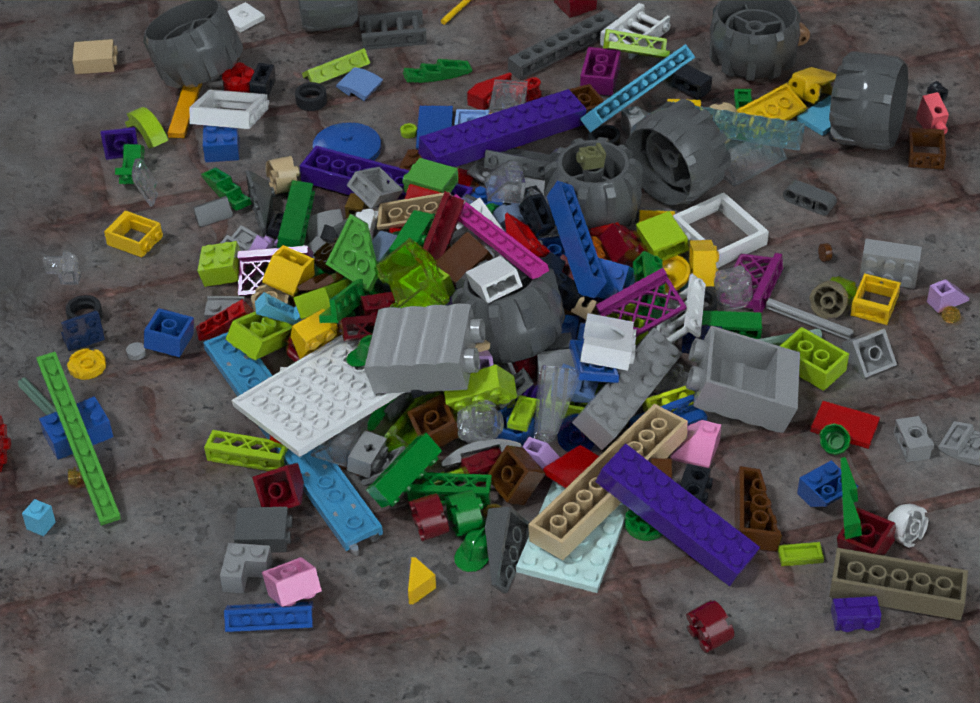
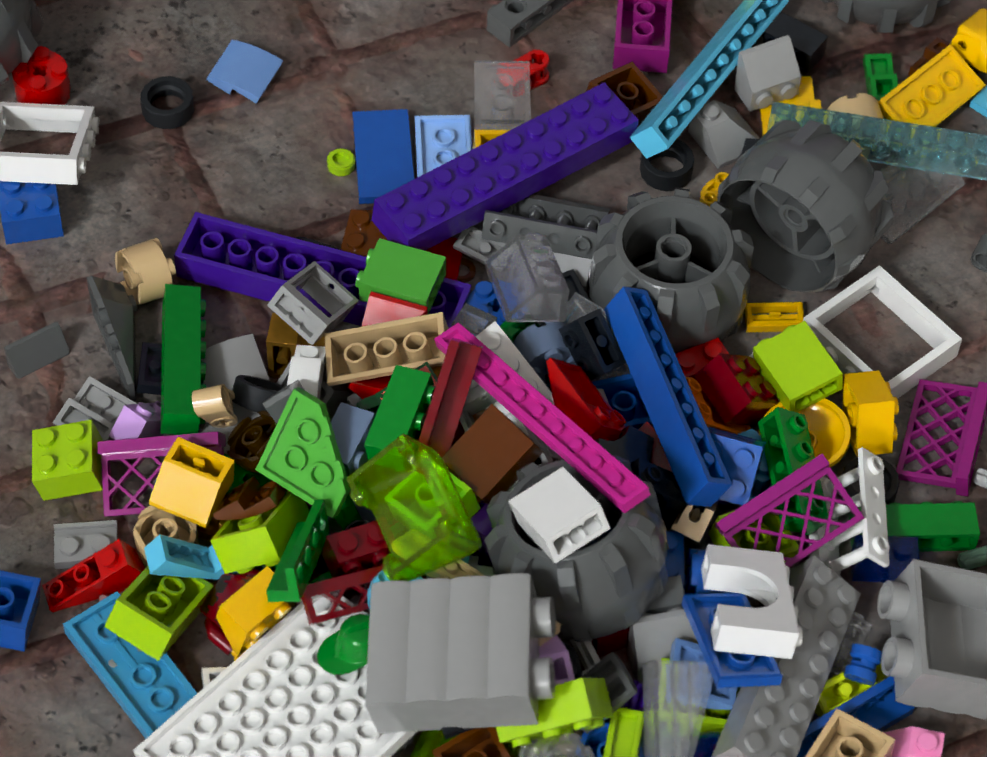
camera: 10 degrees left, 10 degrees up
green slope [201,168,252,211] -> none
black brick [249,63,276,99] -> none
lime fence [302,48,370,83] -> none
blue dish [313,122,381,161] -> none
green slope [403,59,472,83] -> none
red slope [467,73,513,110] -> none
olive brick [576,143,606,170] -> none
clear brick [714,266,753,309] -> none
none -> tan piece [192,384,238,428]
none -> light grey slope [734,35,801,112]
none -> blue wheel [843,644,882,685]

